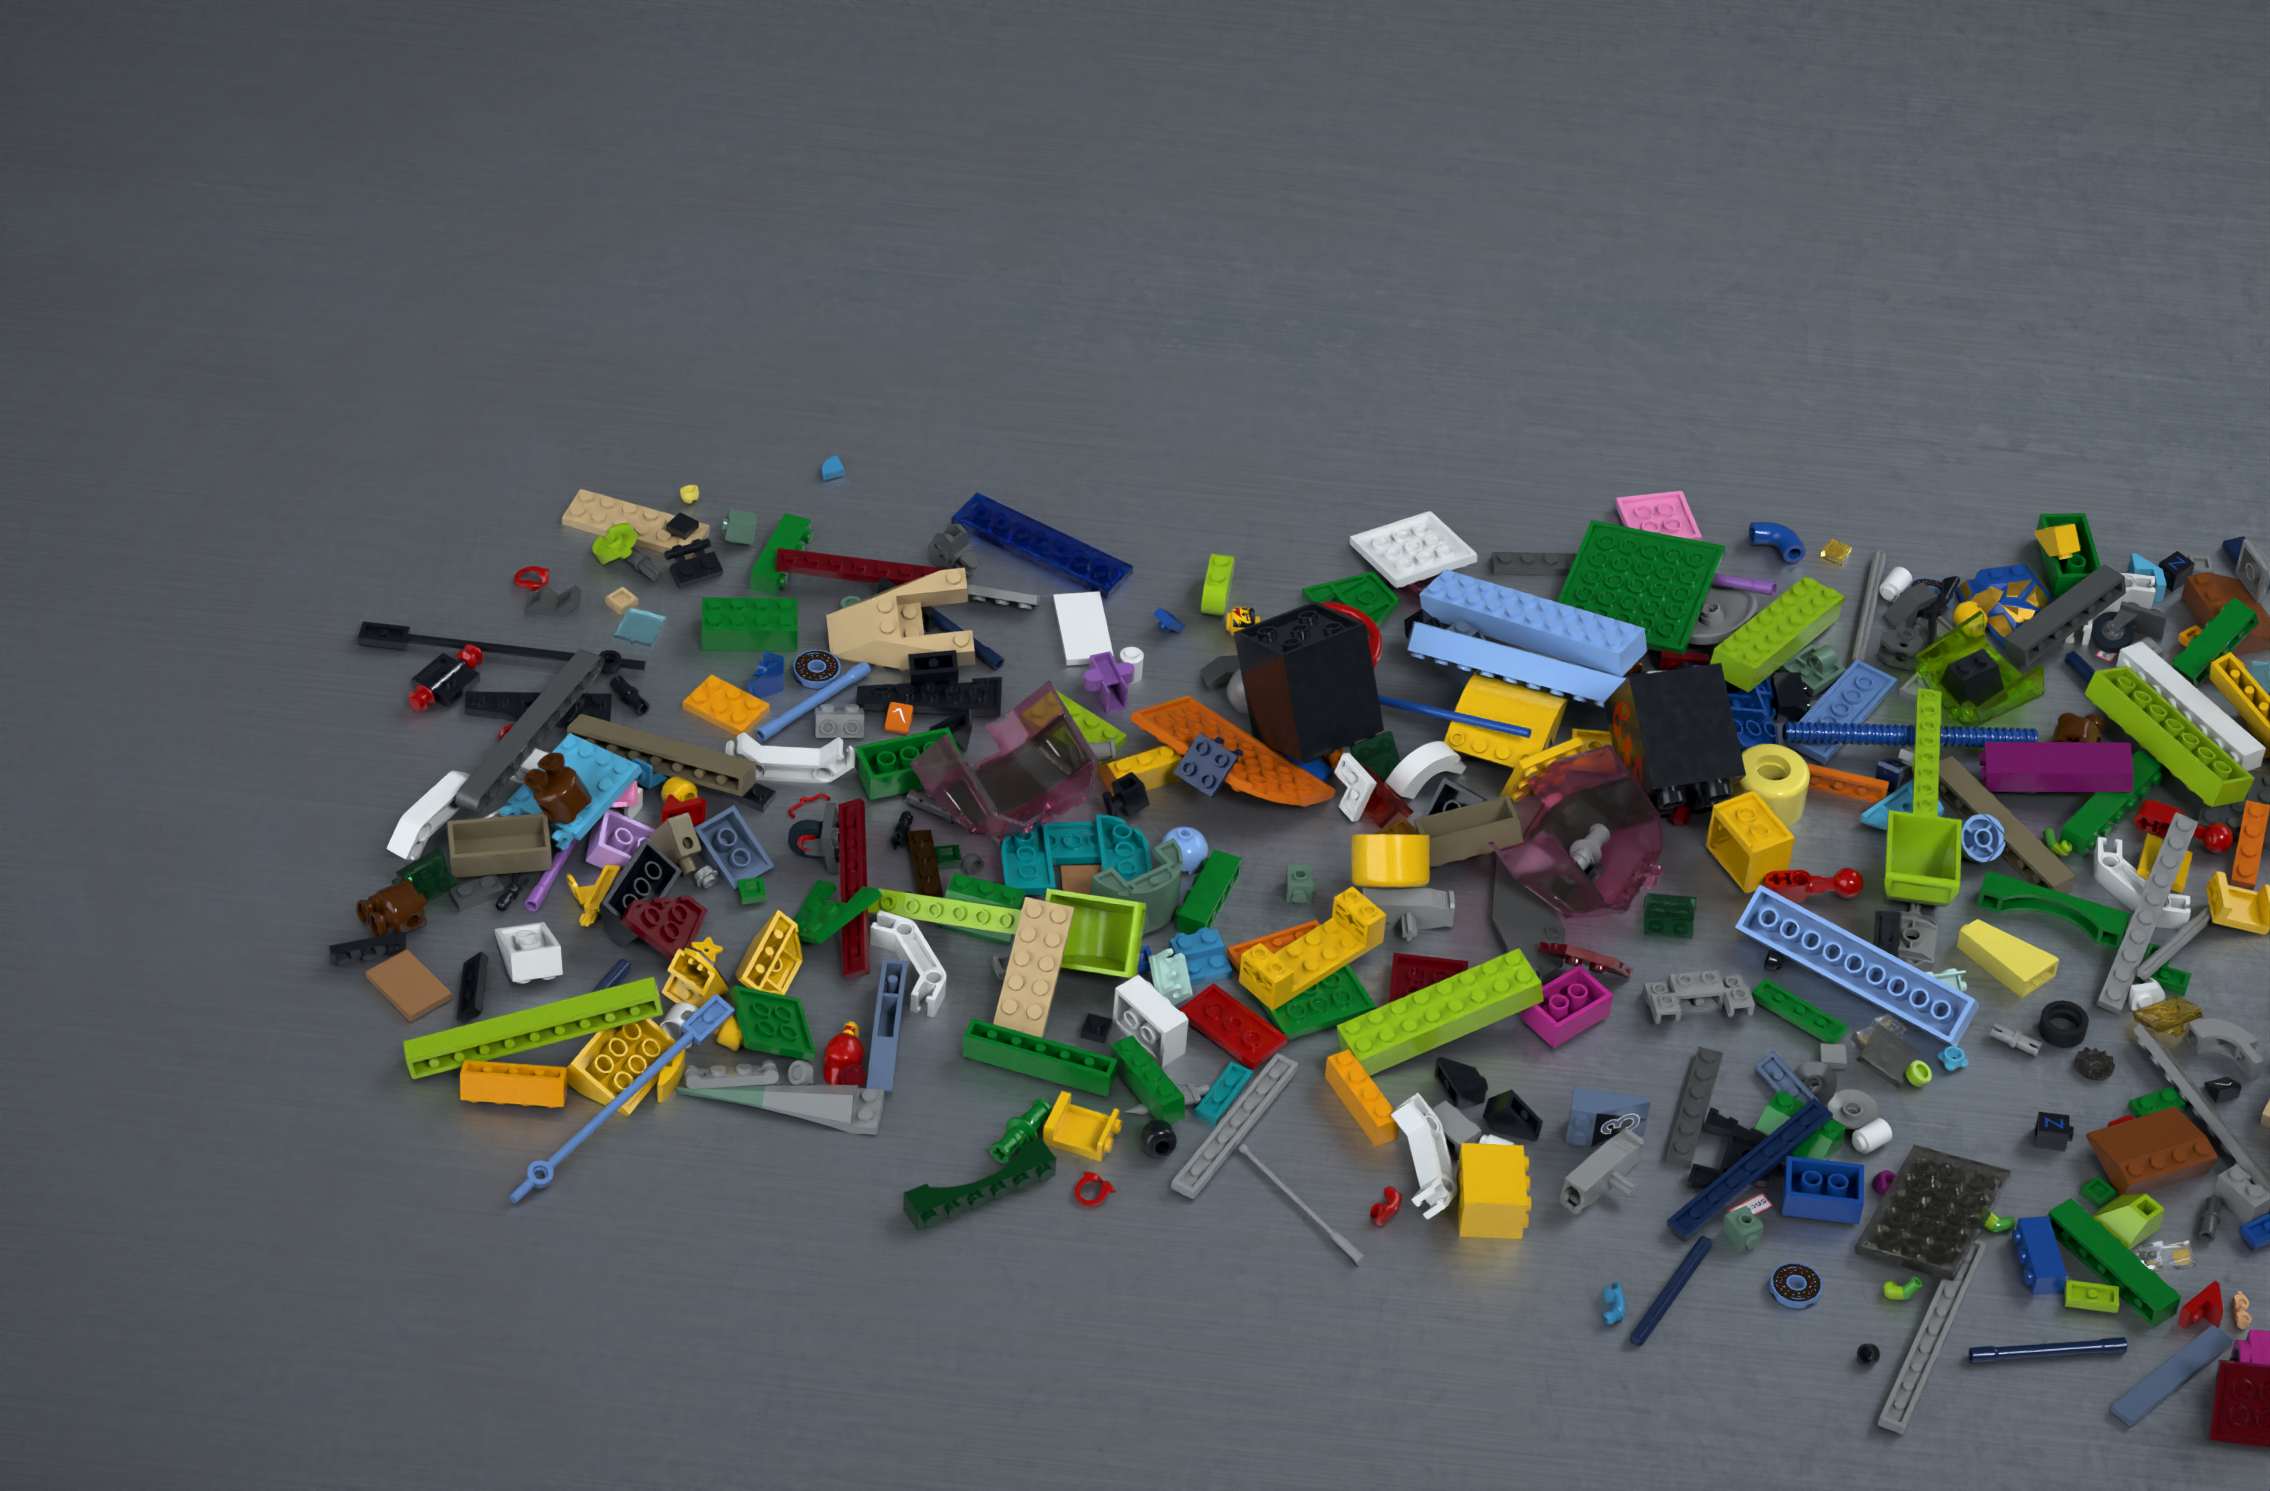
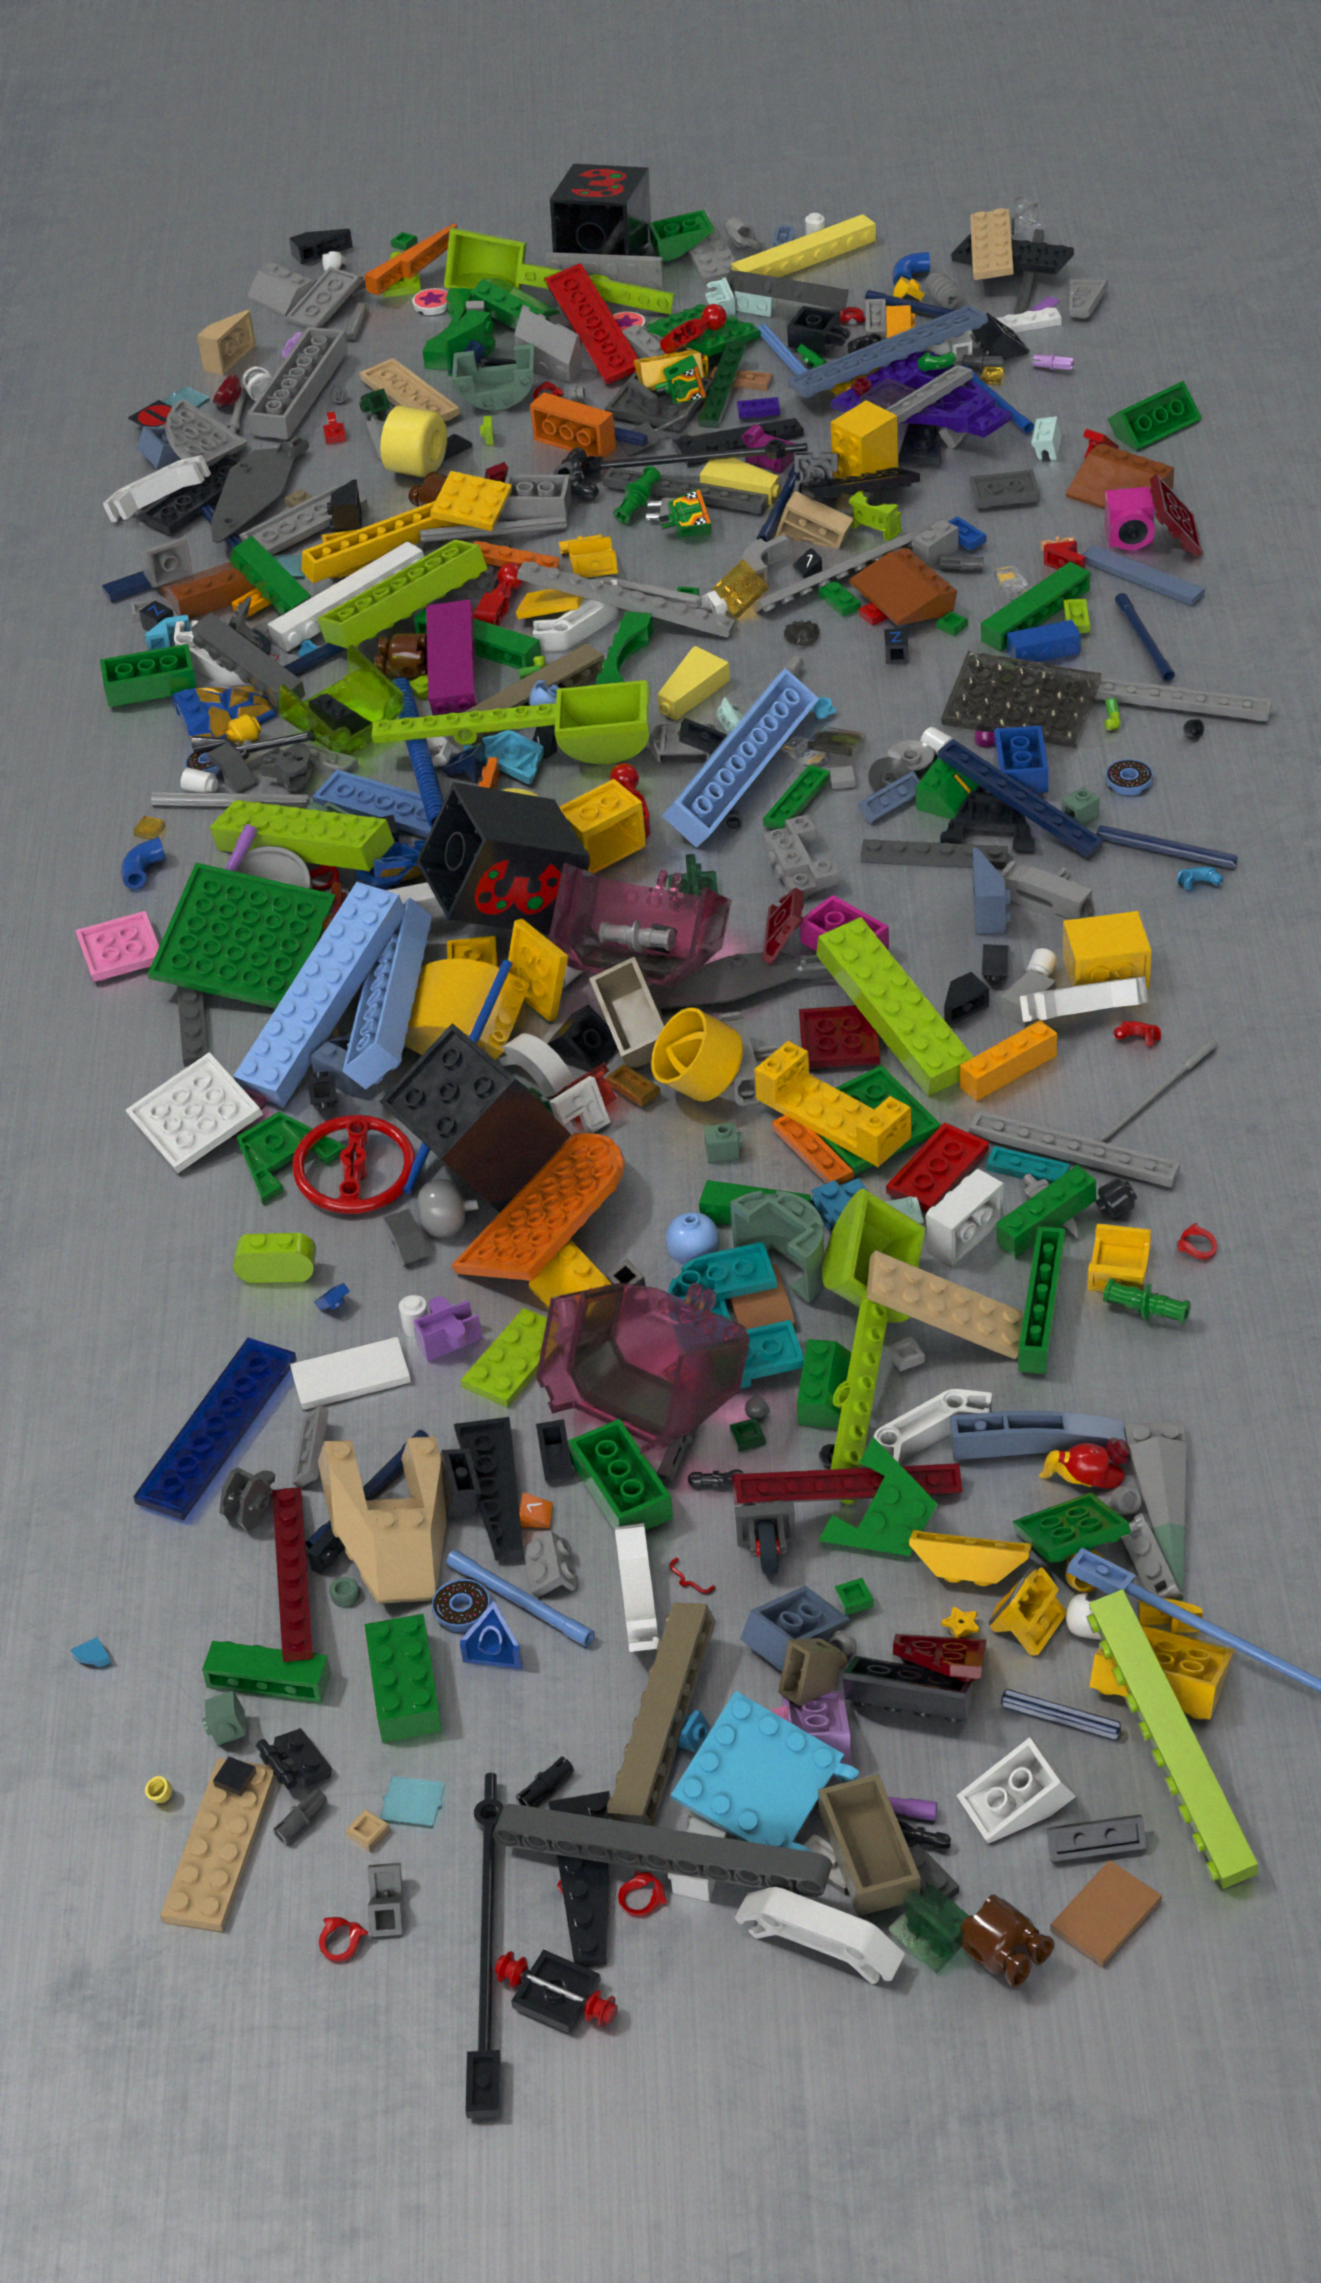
camera: 90 degrees left, 0 degrees up
black plate [329,932,407,965] -> none
light orange brick [460,1060,567,1108] -> none
reddish brown piece [524,753,592,824] -> none
yellow piece [566,865,622,927] -> none
lime plate [592,523,639,564] -> none
yellow head [661,776,698,803] -> none
red slope [661,794,707,826] -> none
light orange plate [683,674,770,736] -> none
dark green arch [903,1138,1056,1231] -> none
dark brown plate [906,829,944,898] -> none
black plate [1081,1013,1113,1044] -> none
dark blue plate [1173,733,1243,798] -> none
head [1226,606,1260,637] -> none
lime tile [1906,1060,1932,1087] -> none
yellow slope [2034,524,2080,560] -> none
black tyre [2038,1000,2089,1048] -> none
lime slope [2092,1193,2165,1250] -> none

